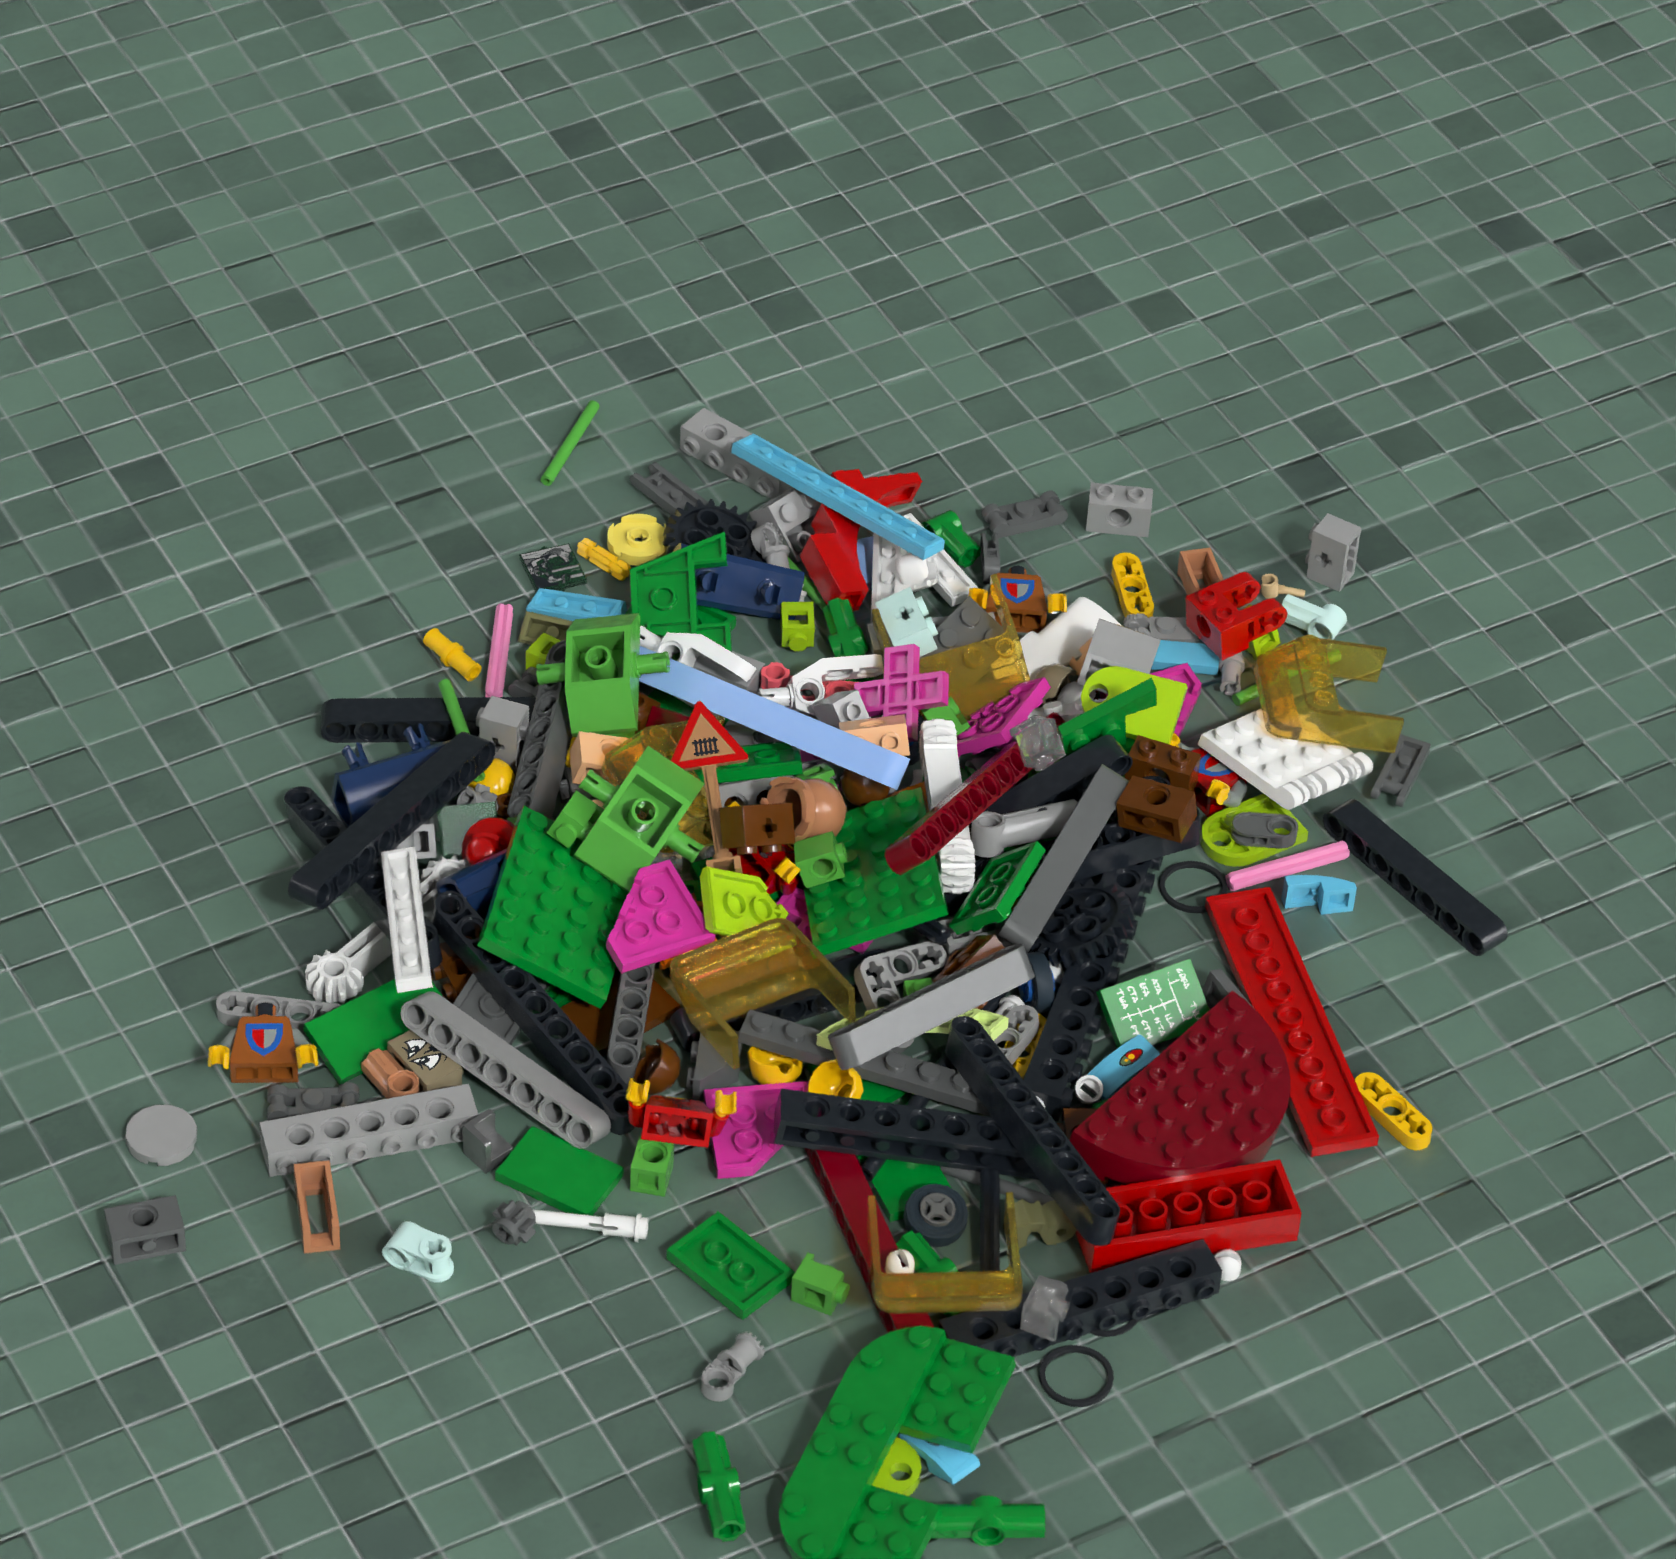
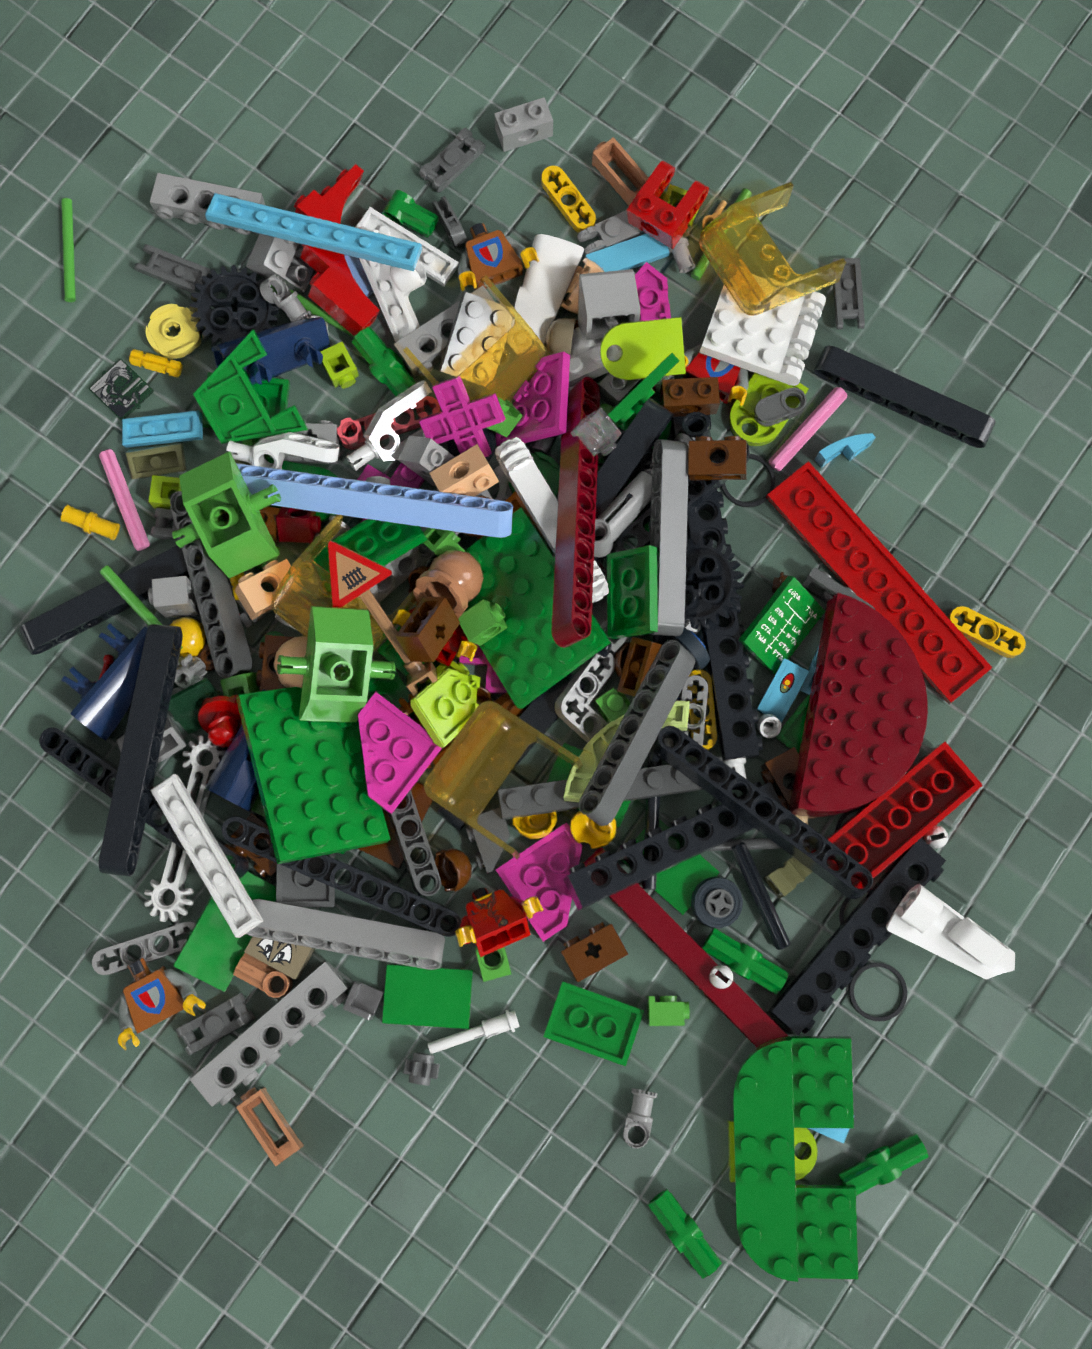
camera: 25 degrees left, 35 degrees up
dark grey brick [104,1195,186,1265] -> none
light grey tile [126,1105,197,1166] -> none
light aqua piece [382,1221,454,1283] -> none
bright green brick [547,790,604,849] -> none
clear yellow windscreen [867,1192,1023,1313] -> none
light aqua brick [875,587,938,657] -> none
clear brick [1020,1275,1070,1341] -> none
tan hand [1261,574,1305,599] -> none
light aqua piece [1282,594,1347,646] -> none
light grey brick [1305,513,1361,592] -> none
none -> reddish brown brick [561,922,628,982]
none -> white panel [886,884,1015,979]

